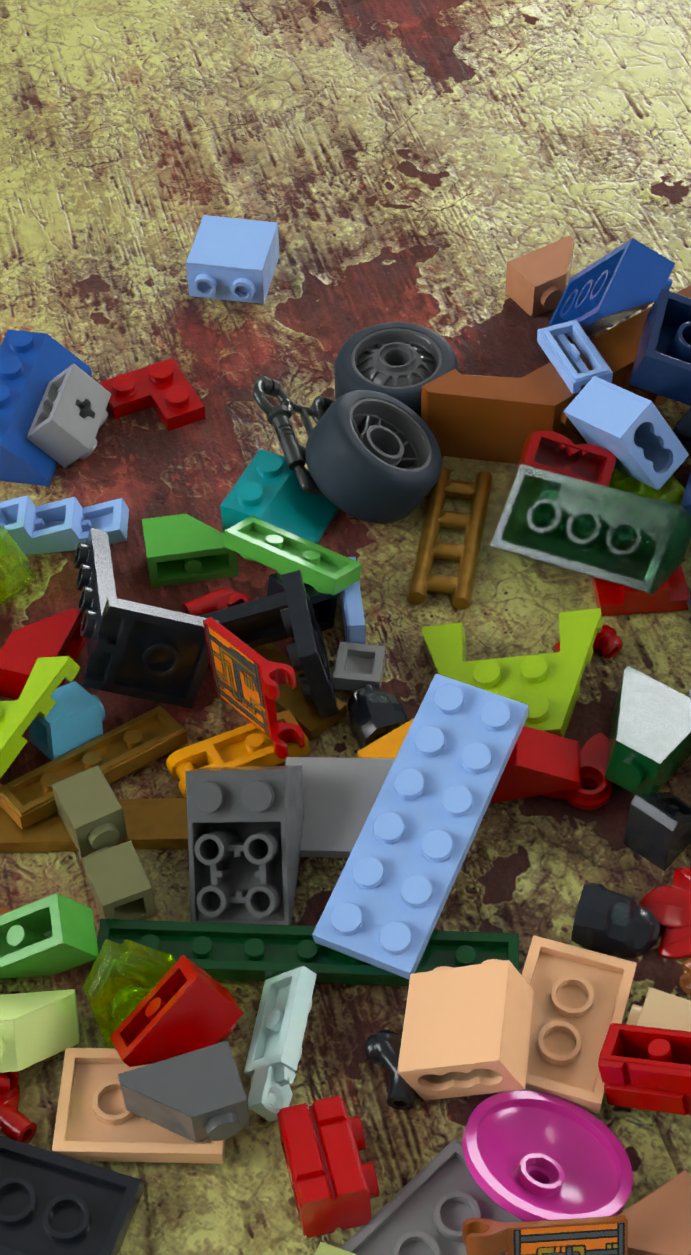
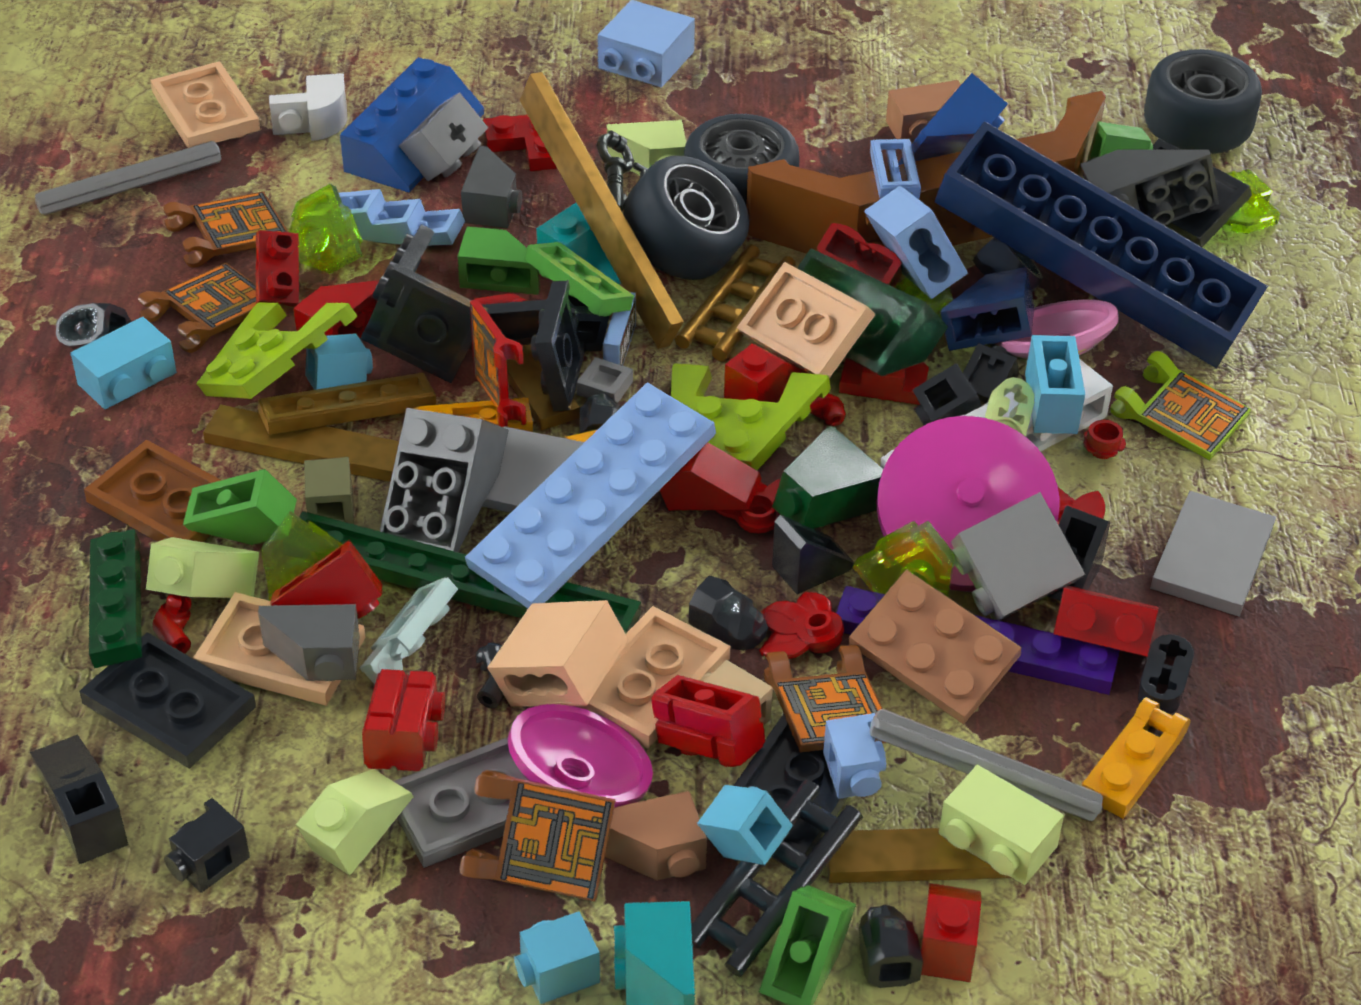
camera: 15 degrees right, 5 degrees down
olive brick [52,765,128,858] -> none
none -> dark grey slope [461,146,522,228]
none -> pearl gold tile [520,72,684,349]
none -> yellowish green slope [607,120,686,175]
none -> red slope [724,343,809,403]
none -> light nougat plate [737,262,875,378]

